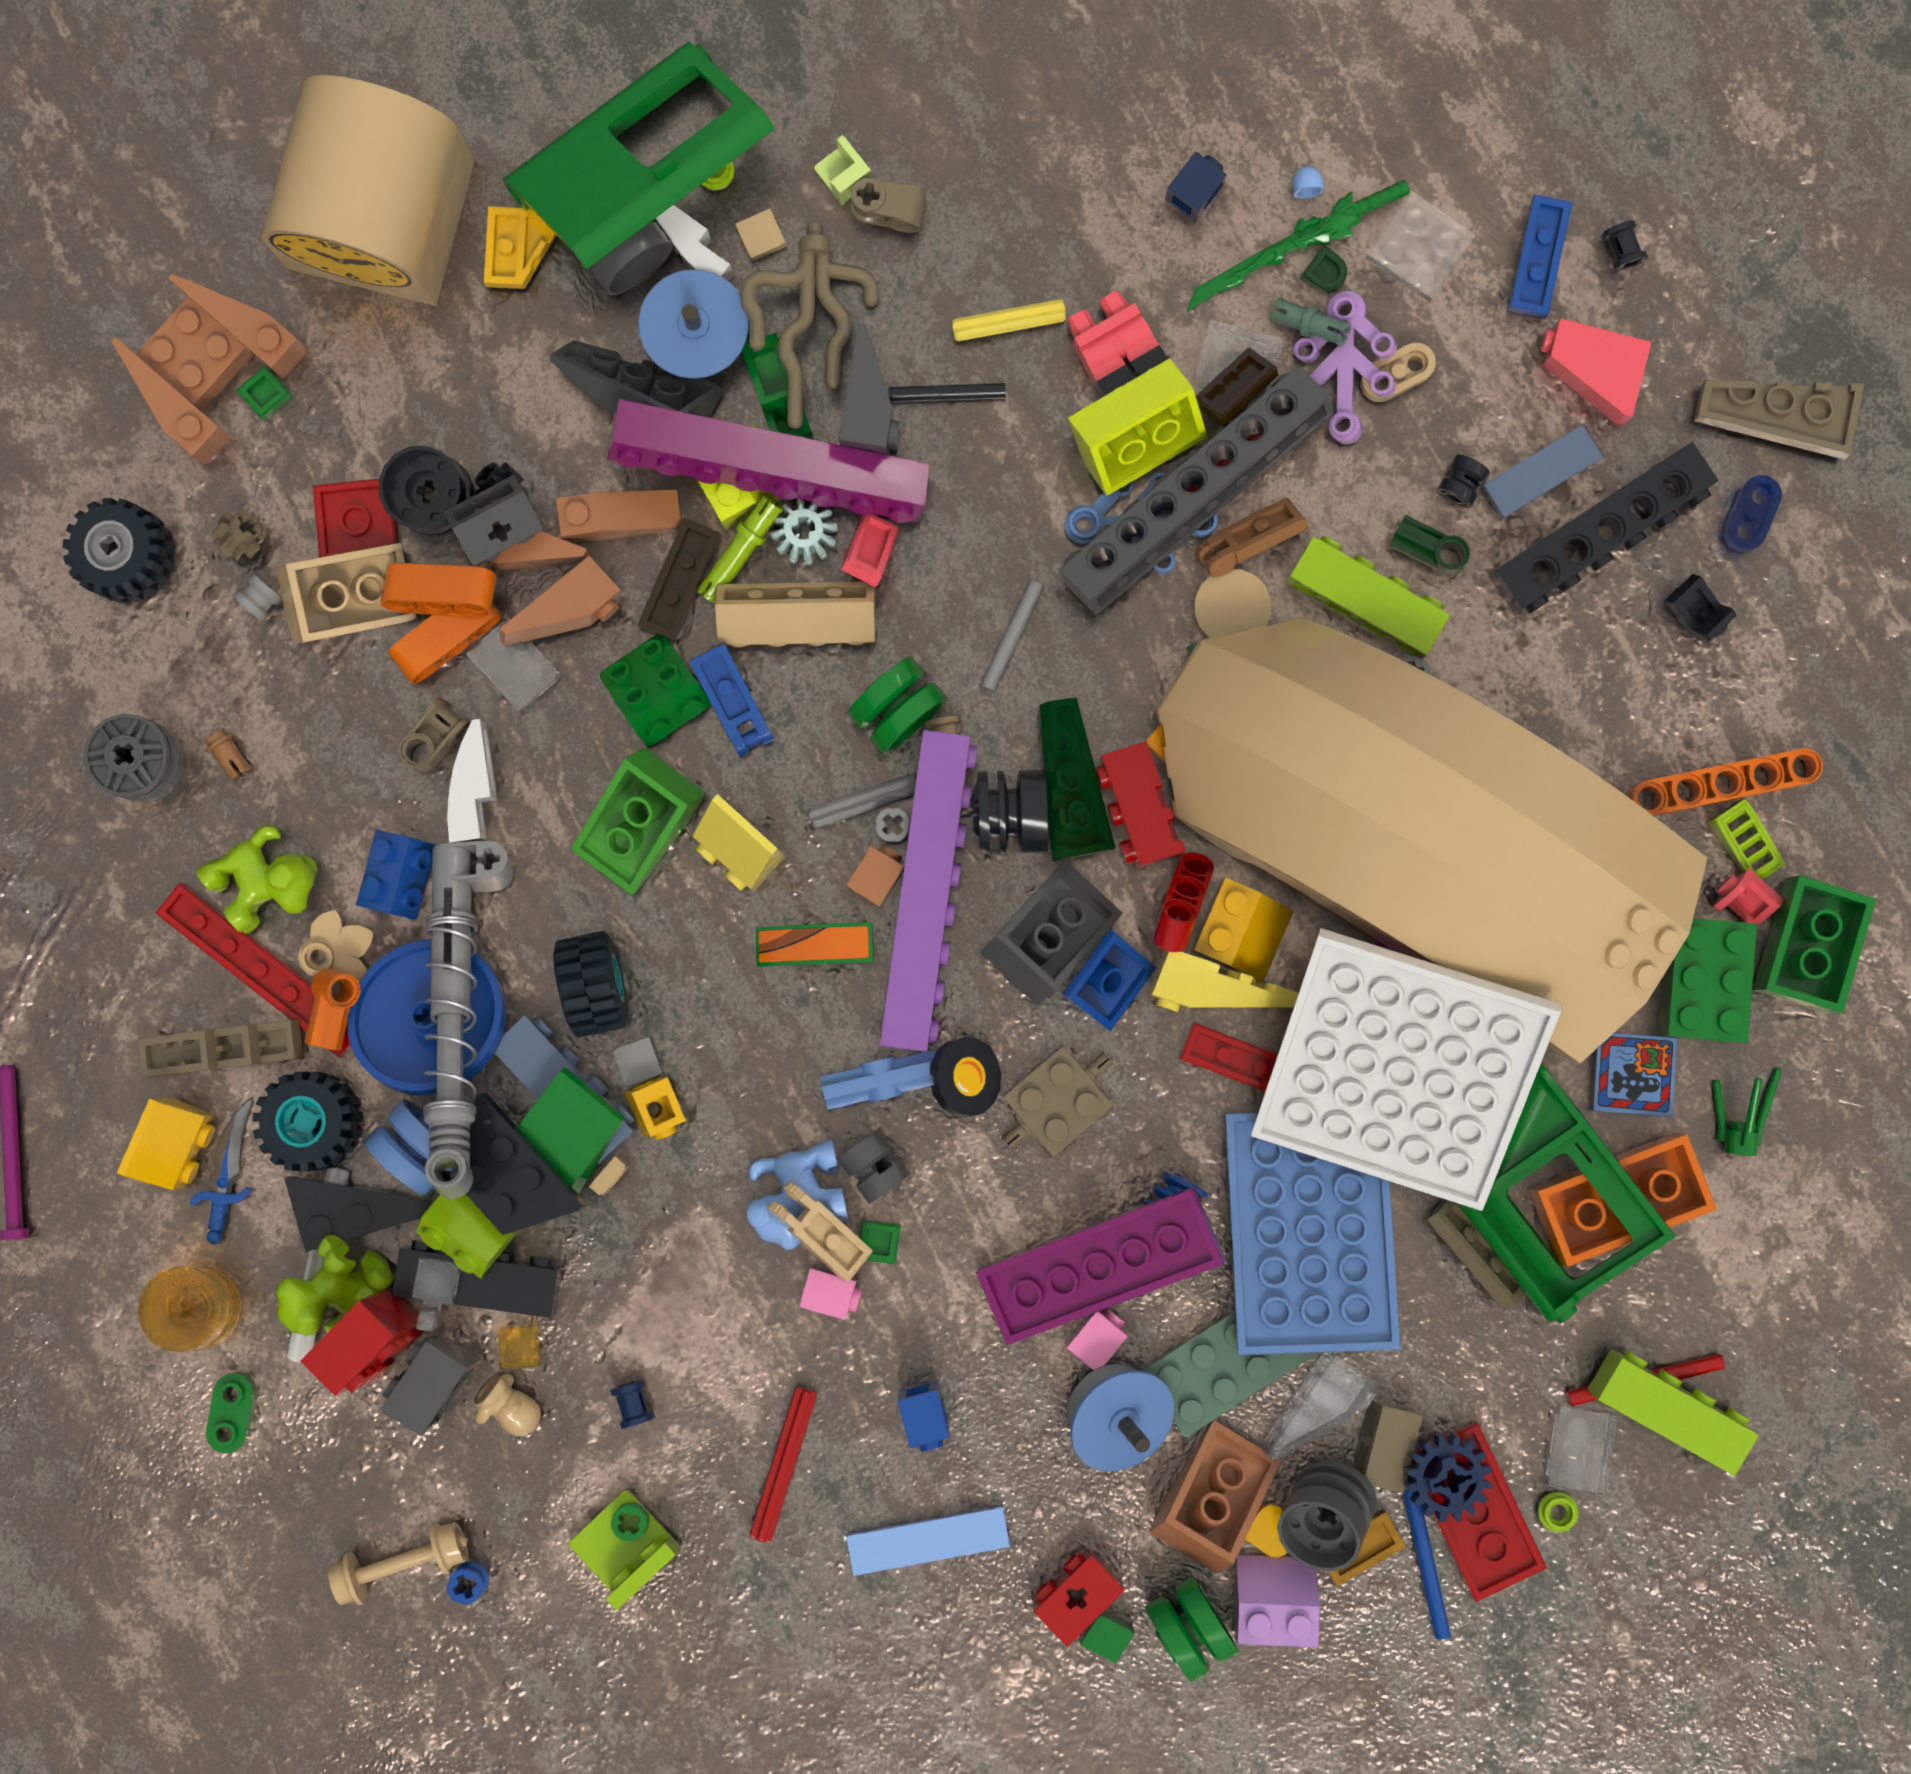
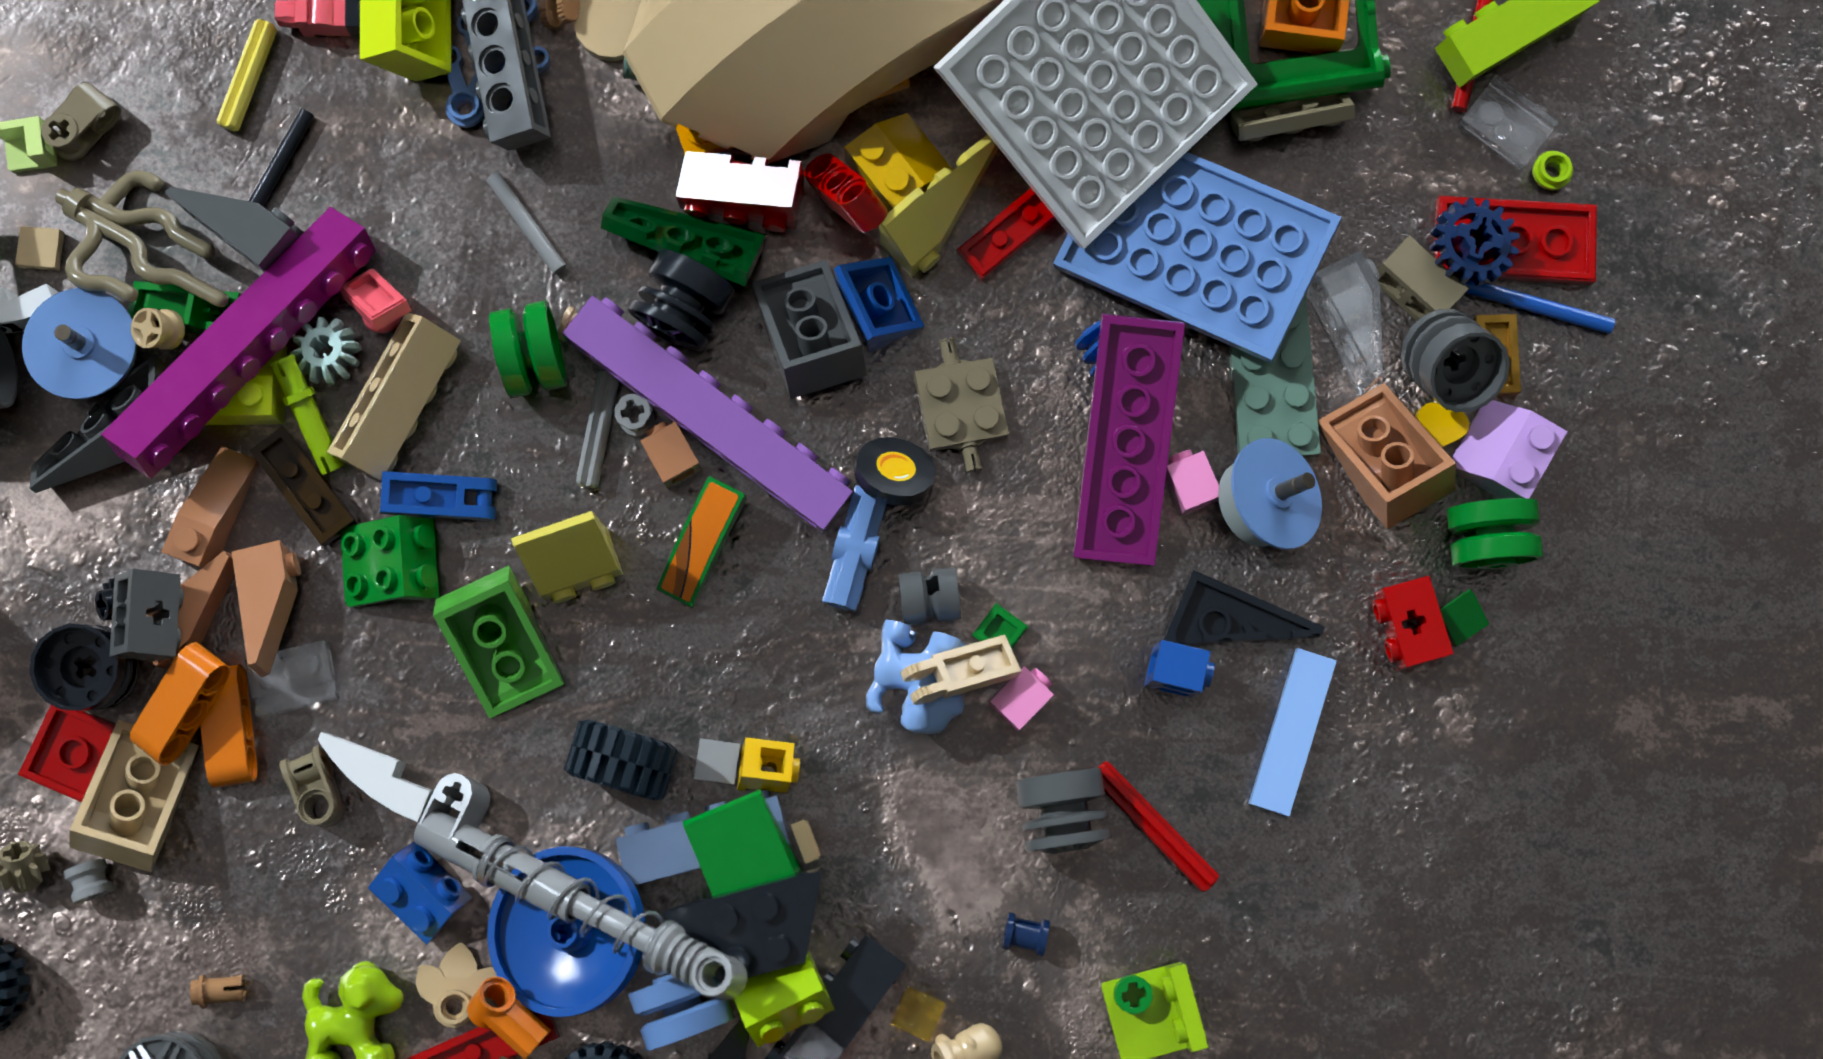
camera: 65 degrees left, 5 degrees down
none -> tan wheel [131,308,185,350]
none -> dark grey wheel [1015,768,1112,854]
none -> black wing [1163,570,1325,645]

